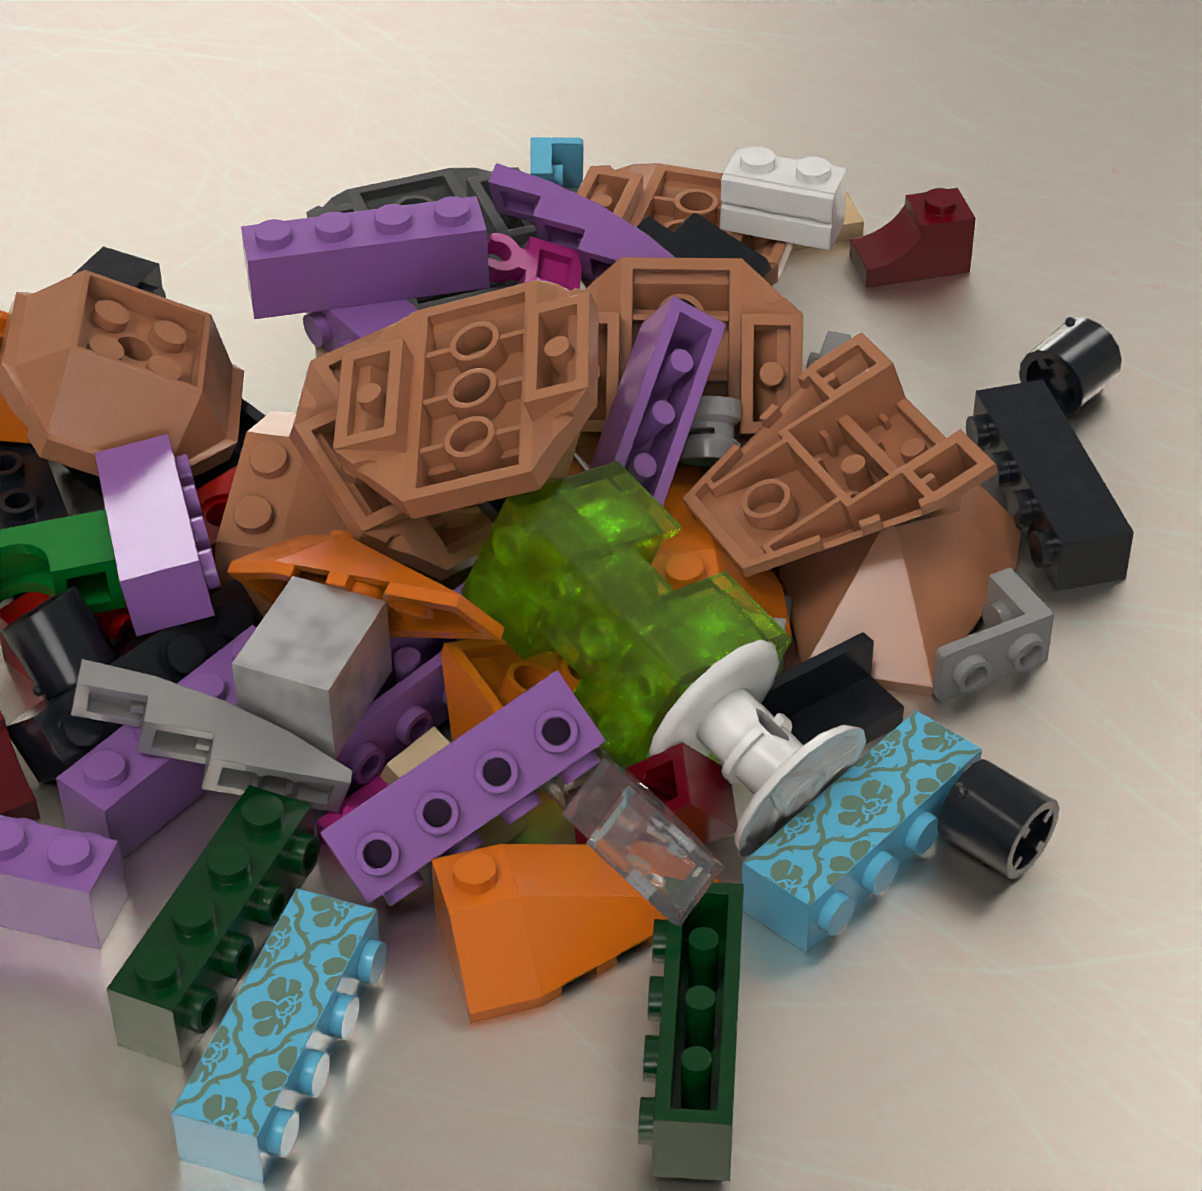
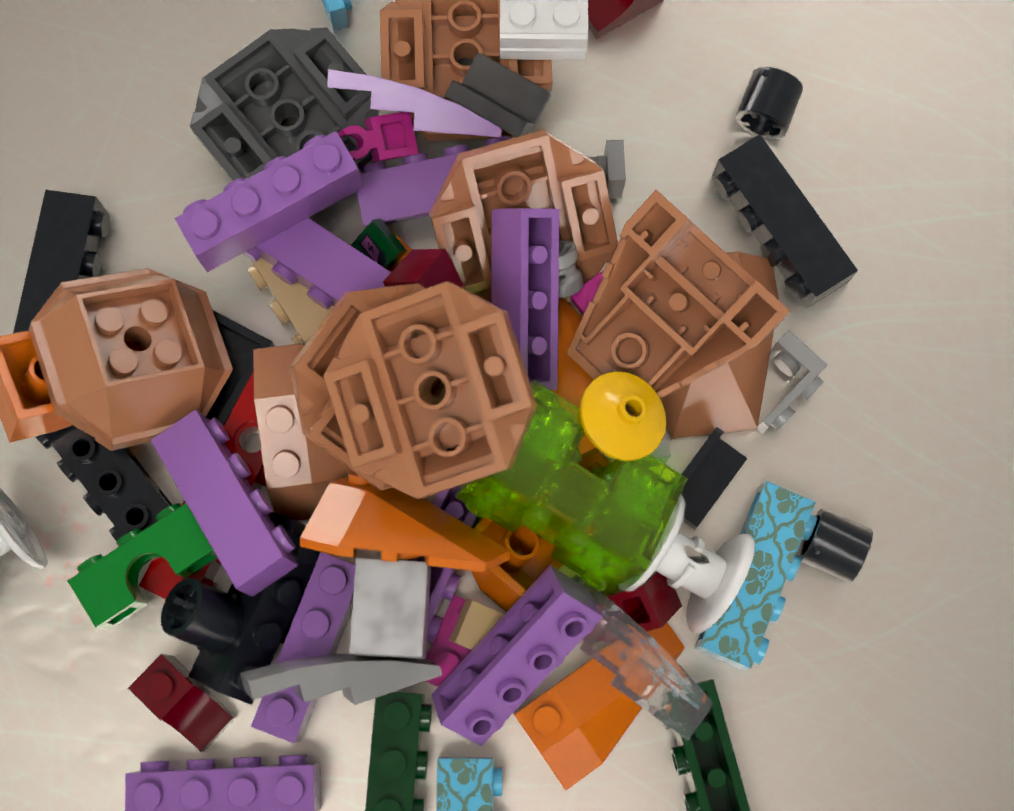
camera: 20 degrees left, 35 degrees up
none -> yellow dish [579,372,666,461]

